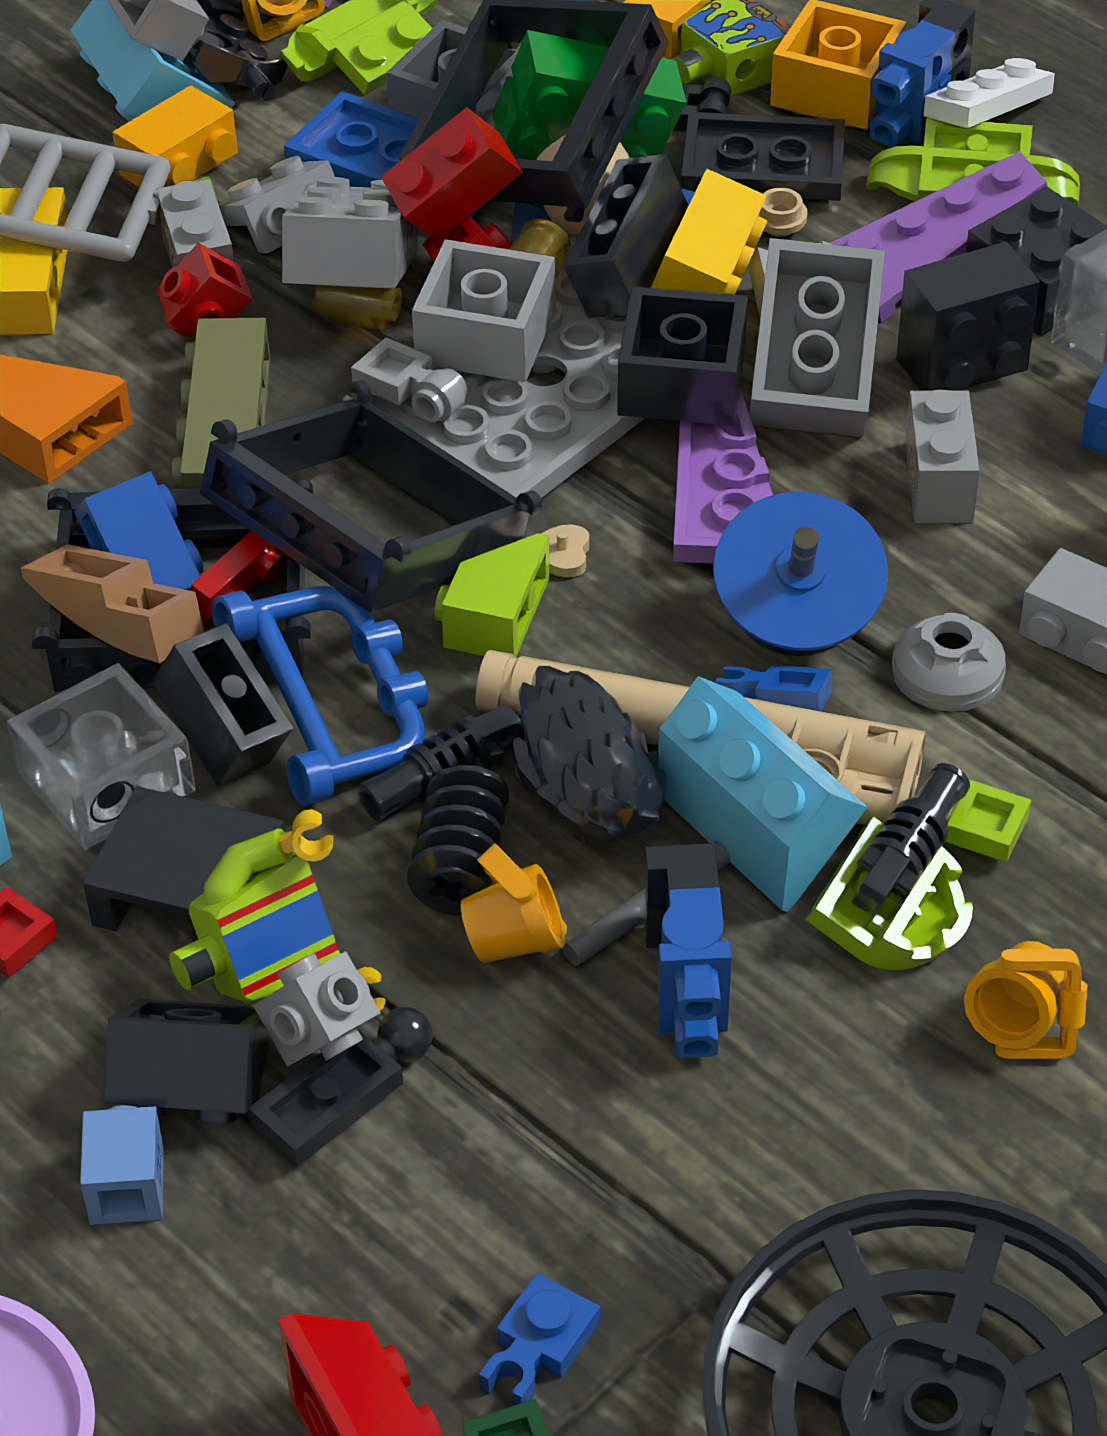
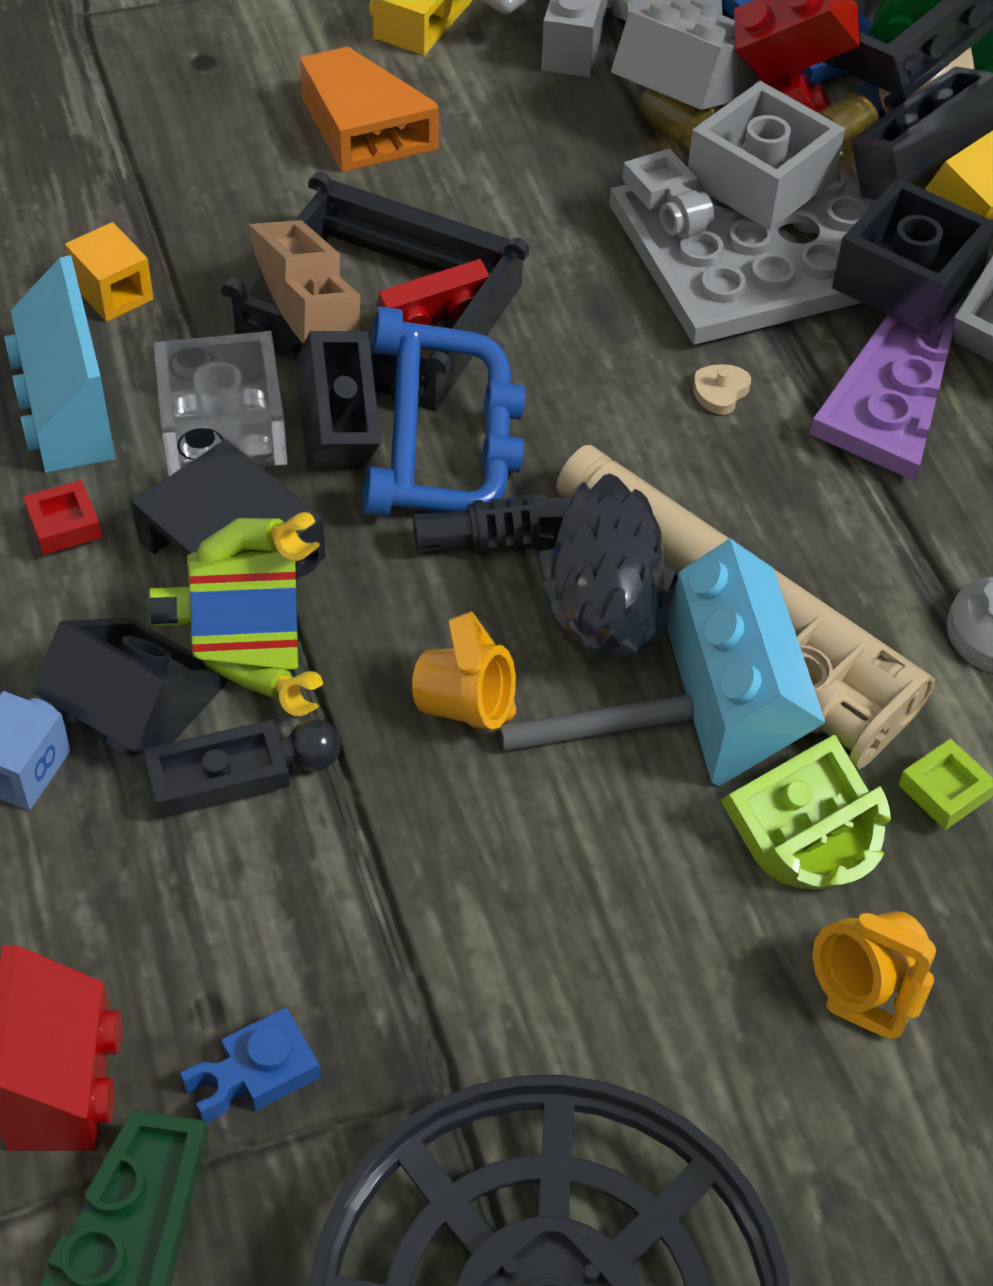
camera: 25 degrees right, 5 degrees up
blue brick [74,471,203,591] -> none
red brick [157,243,253,337] -> none
olive brick [172,318,271,489] -> none
black window [200,380,542,613] -> none
light grey brick [253,951,381,1067] -> none
black piece [407,765,509,916] -> none
lime slope [434,533,549,658] -> none
blue hips [644,843,732,1058] -> none
blue piece [713,492,888,656] -> none
blue plate [715,665,832,711] -> none
black hinge [852,763,970,916] -> none

